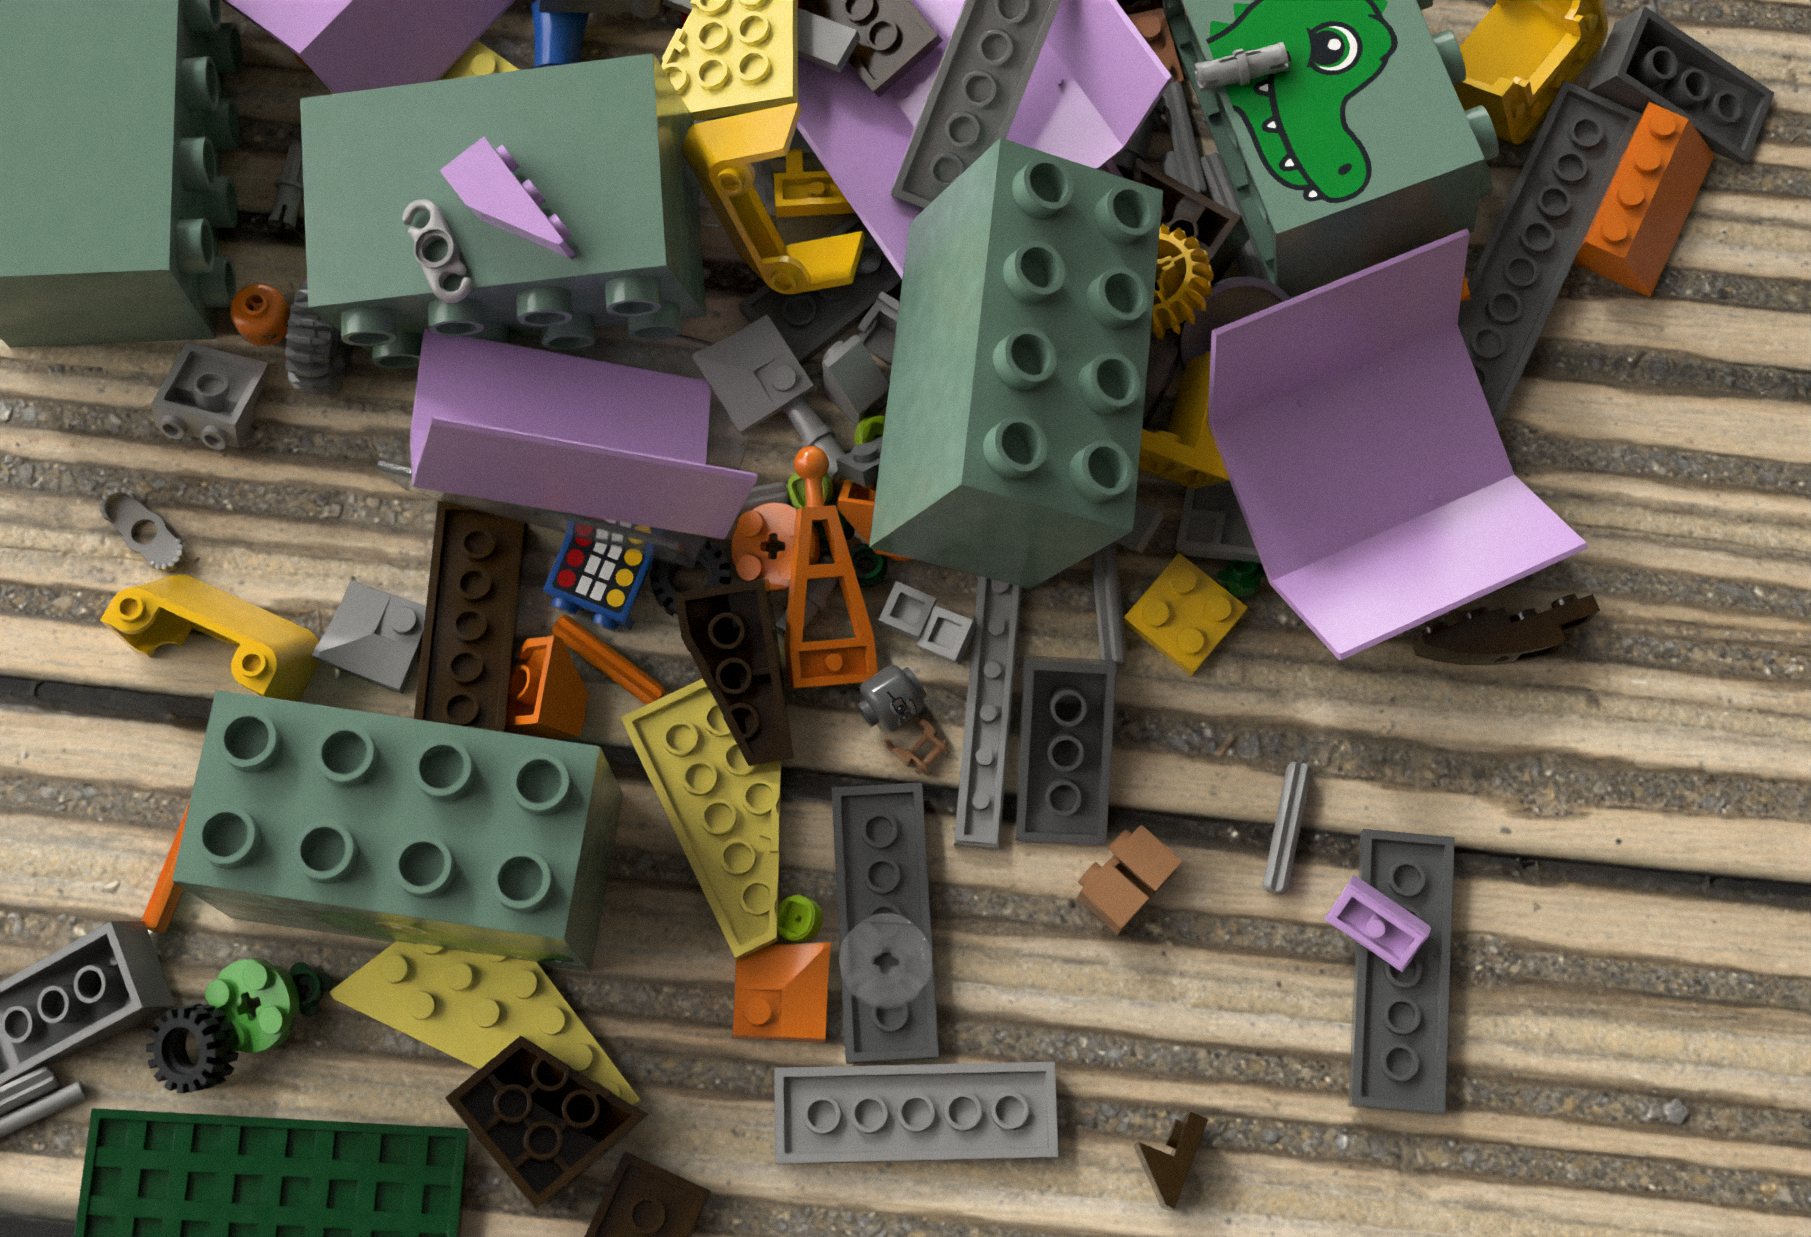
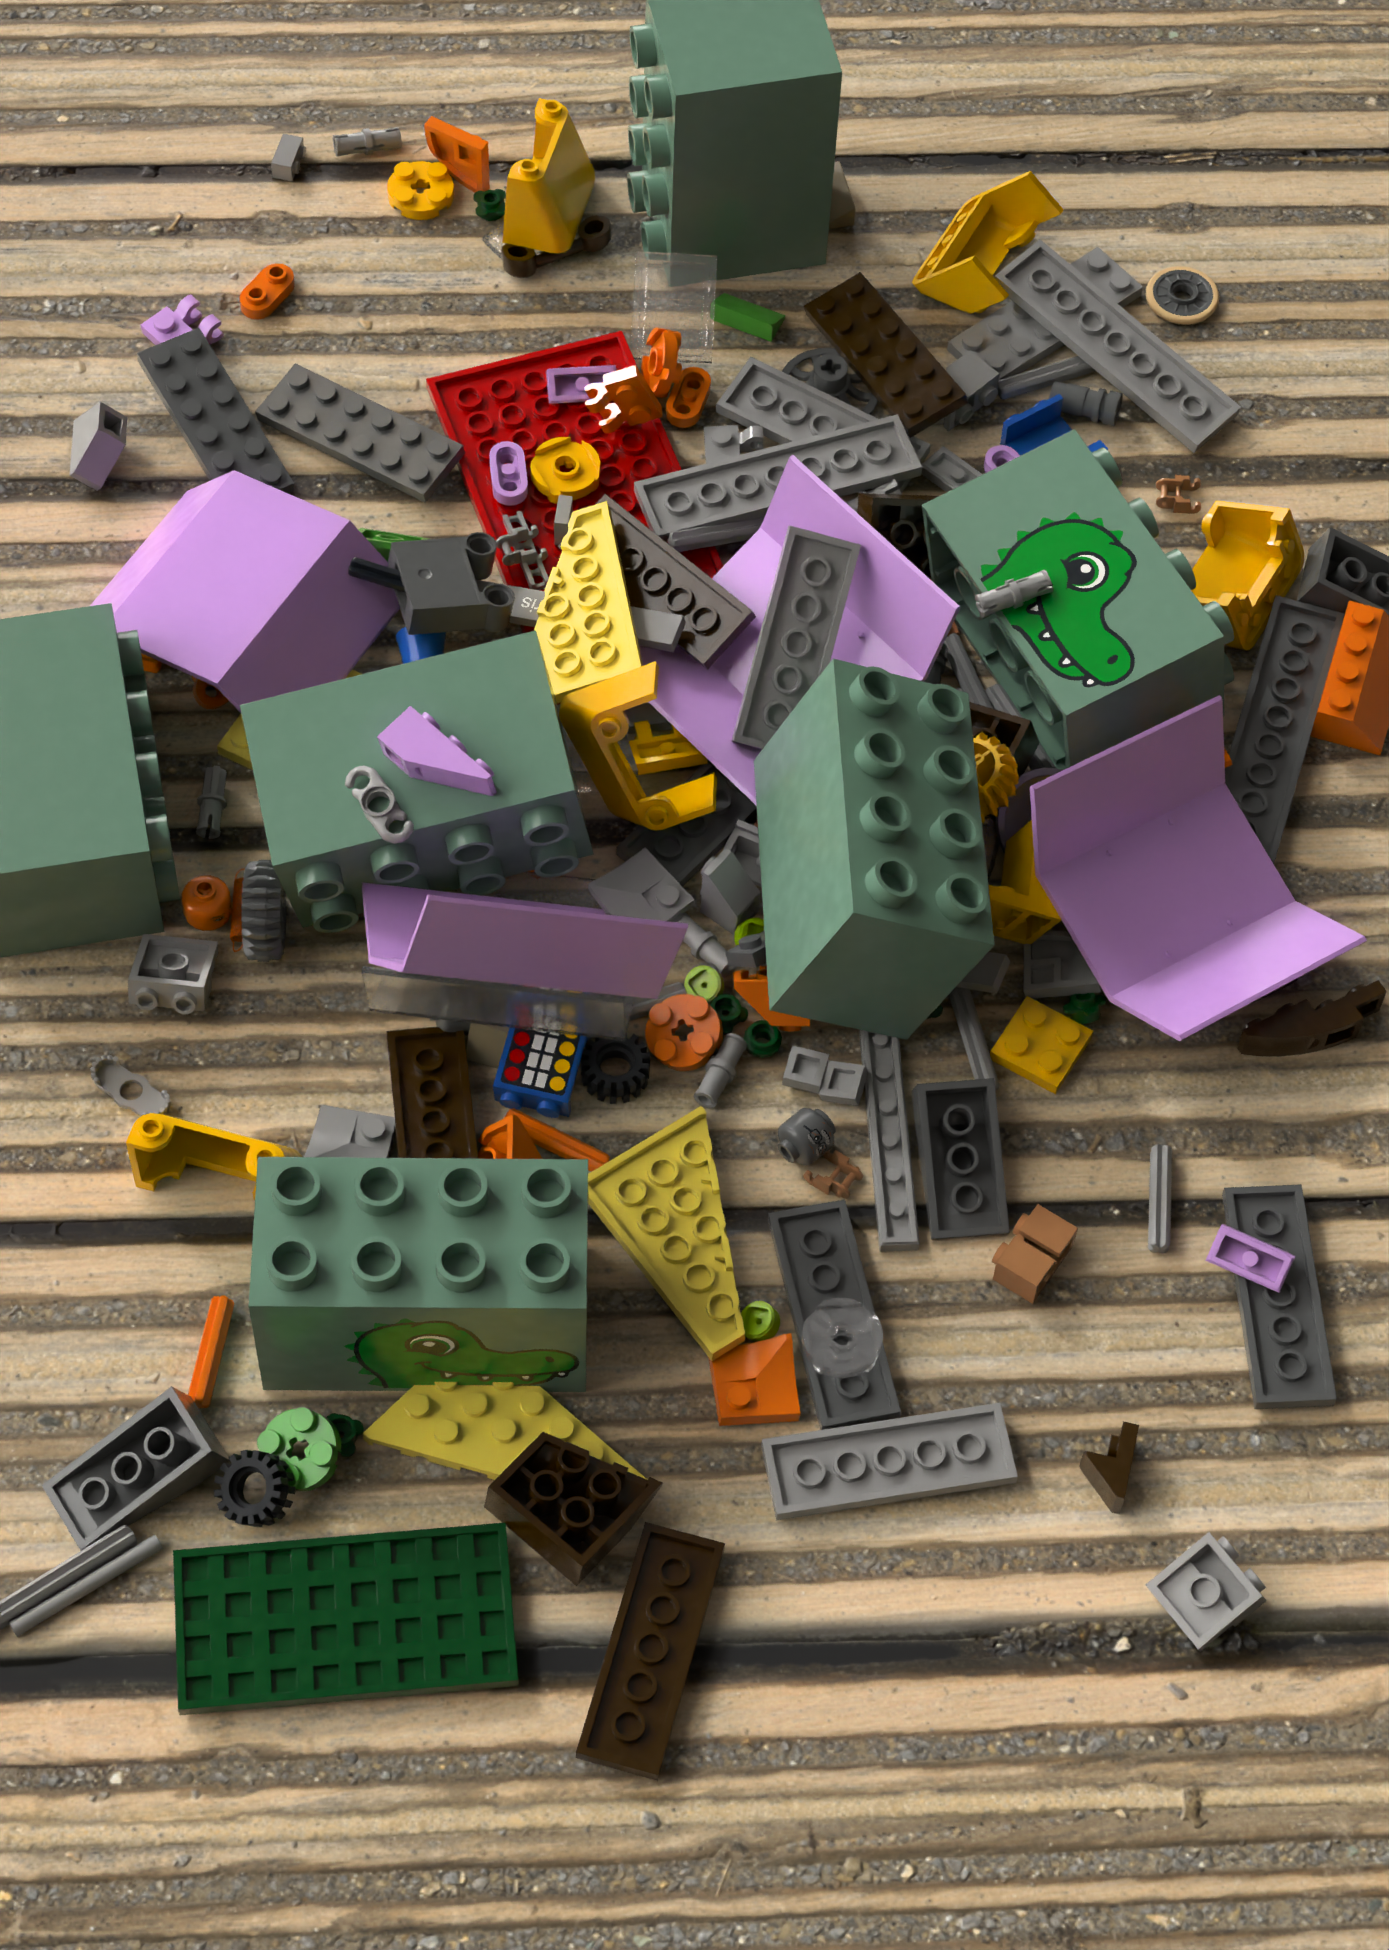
camera: 10 degrees left, 15 degrees down
dark brown wedge [674,579,794,766] -> none
orange plate [784,446,878,689] -> none

